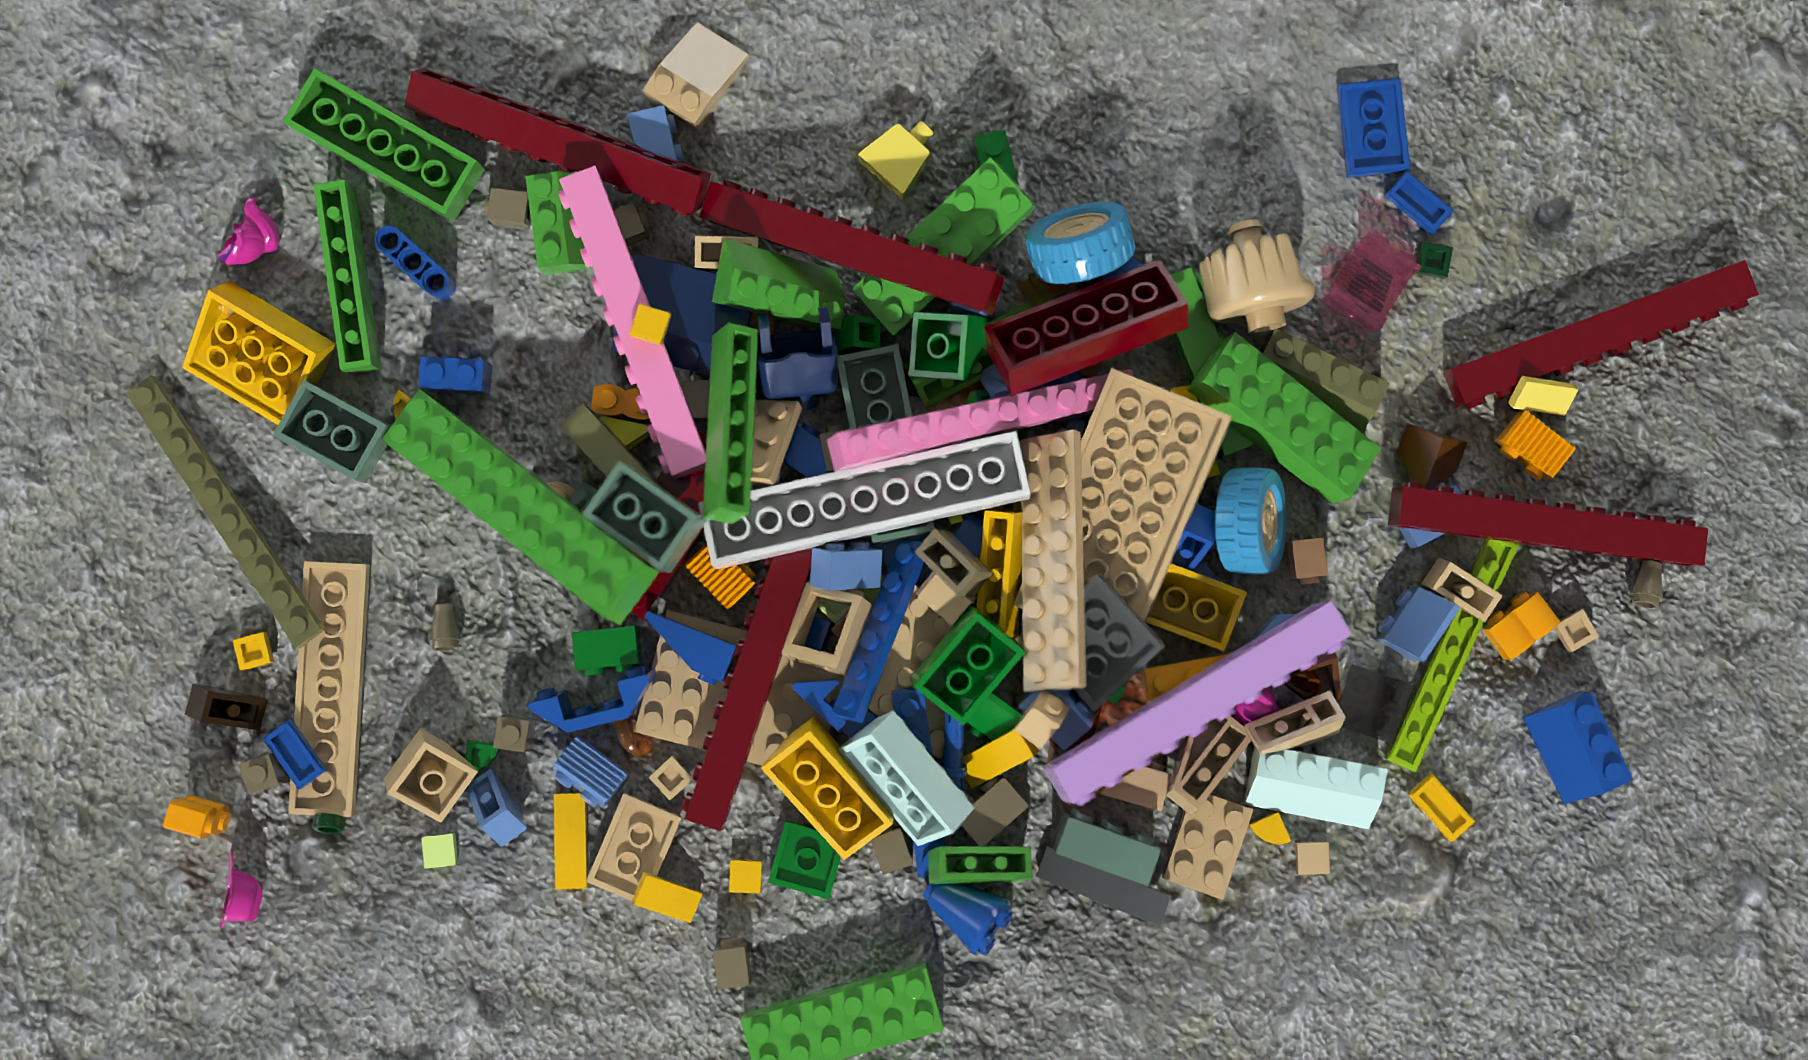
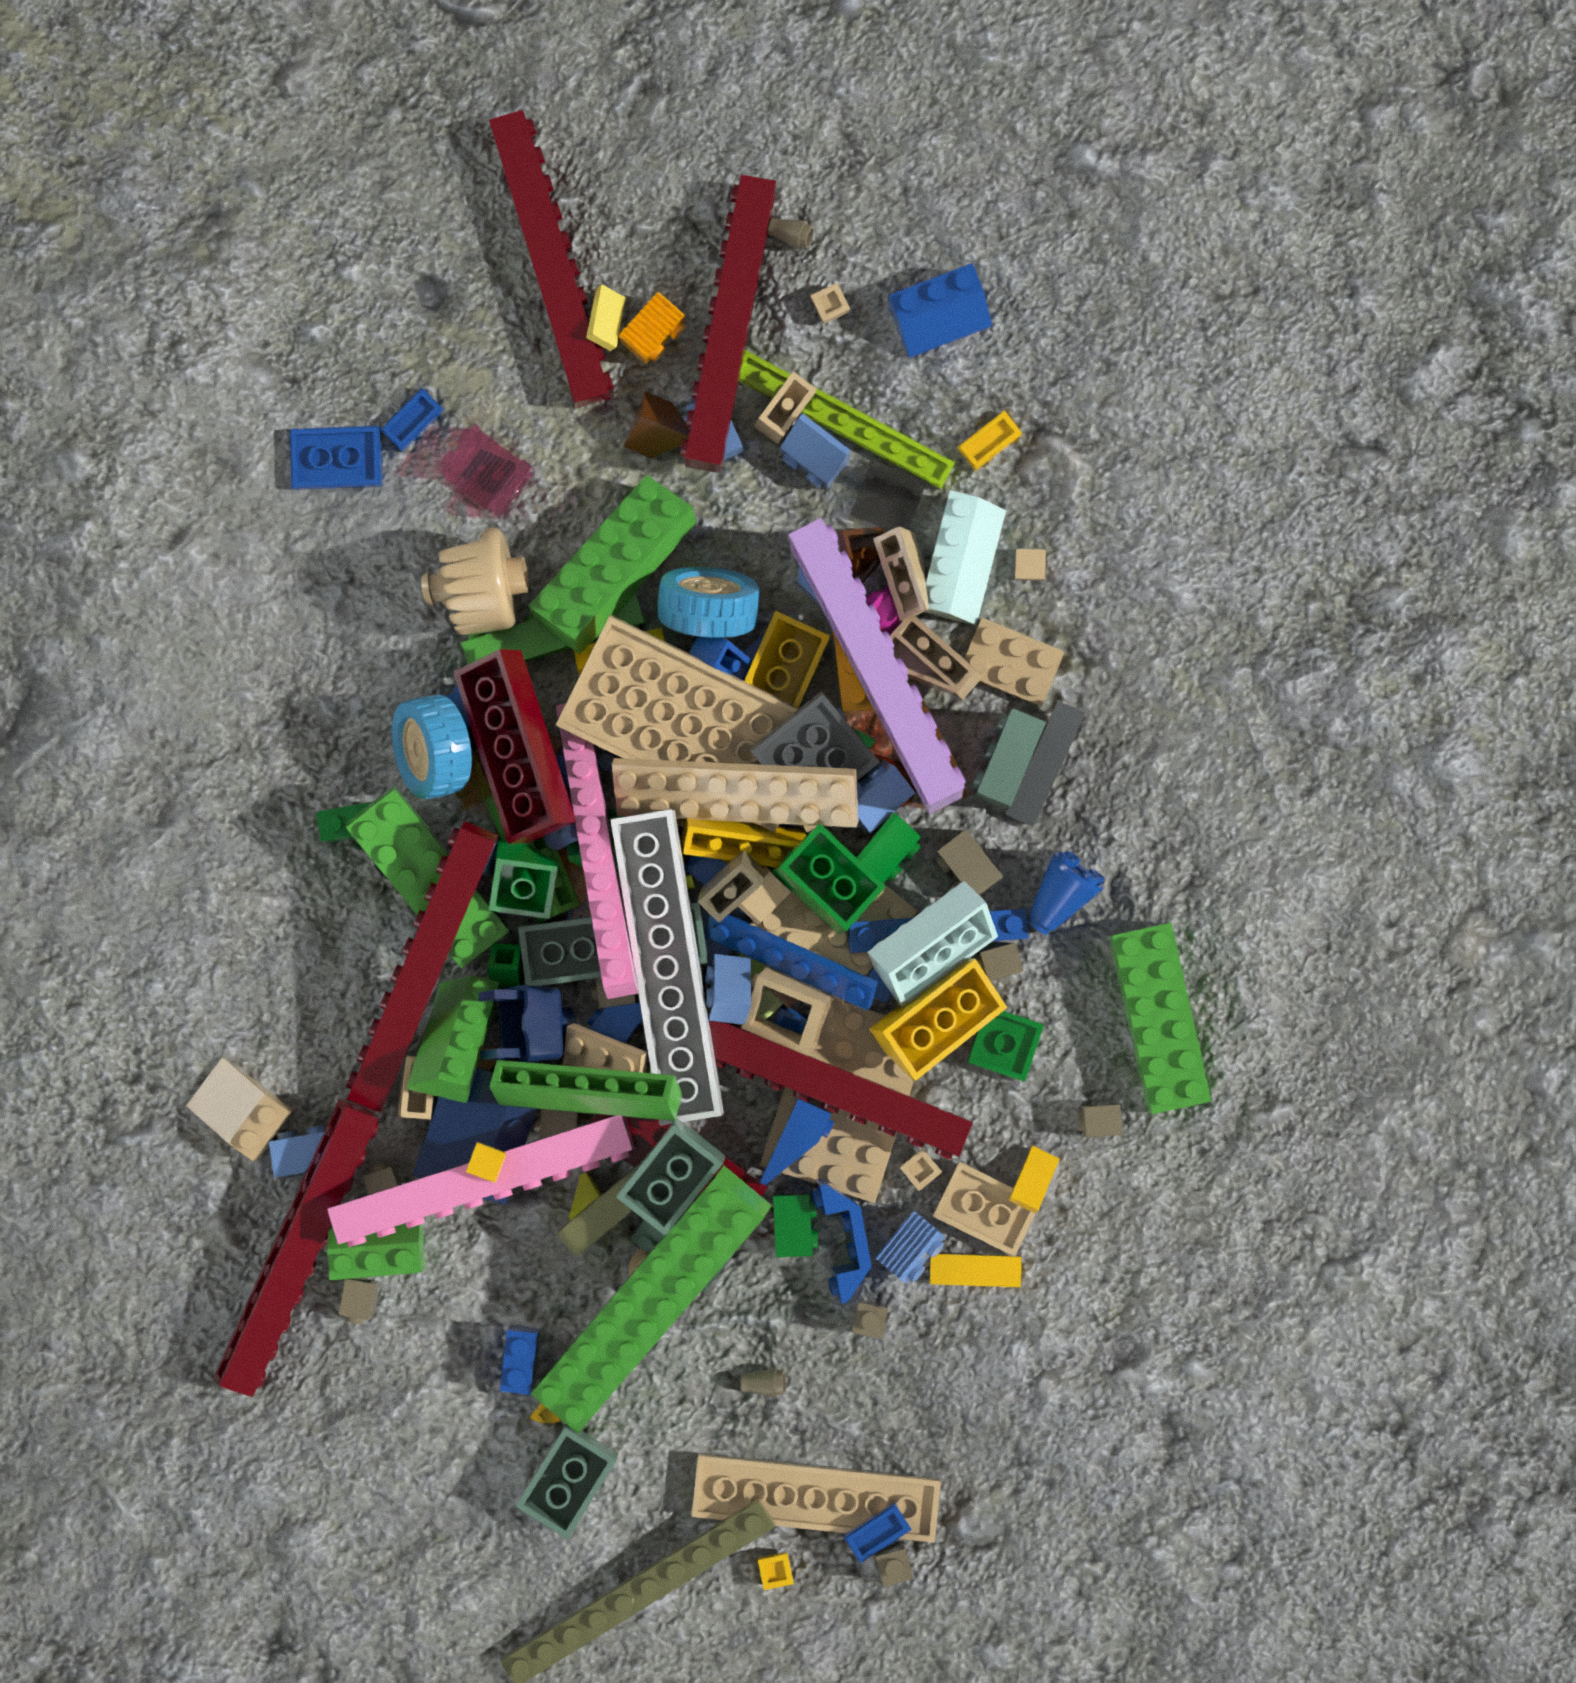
camera: 90 degrees left, 0 degrees up
light orange brick [163,795,231,839] -> none
yellow slope [182,281,336,425] -> none
dark brown slope [185,684,268,731] -> none
dark pink hair [218,197,280,266] -> none
dark pink piece [219,851,262,929] -> none
bright green brick [282,68,485,223] -> none
dark green tile [312,813,346,834] -> none
bright green brick [313,179,382,375] -> none
blue beam [374,225,456,300] -> none
tan slope [384,728,478,823] -> none
yellowish green tile [421,833,458,869] -> none
green tile [465,740,500,770] -> none
medium blue slope [466,769,528,847] -> none
light orange brick [591,384,651,423] -> none
clear orange arm [614,718,653,759] -> none
light orange brick [684,543,757,610] -> none
yellow tile [729,859,763,893] -> none
blue slope [791,680,848,731] -> none
light yellow torso [858,121,933,201] -> none
bright green brick [928,847,1033,884] -> none
blue pin [941,712,967,797] -> none
yellow tile [963,729,1040,789] -> none
tan brick [1014,690,1070,749] -> none
tan slope [1097,762,1172,812] -> none
yellow tile [1249,811,1292,844] -> none
olive slope [1260,329,1390,433] -> none
light nougat brick [1286,538,1328,585] -> none
dark green tile [1414,241,1453,279] -> none
light orange brick [1481,591,1561,660] -> none

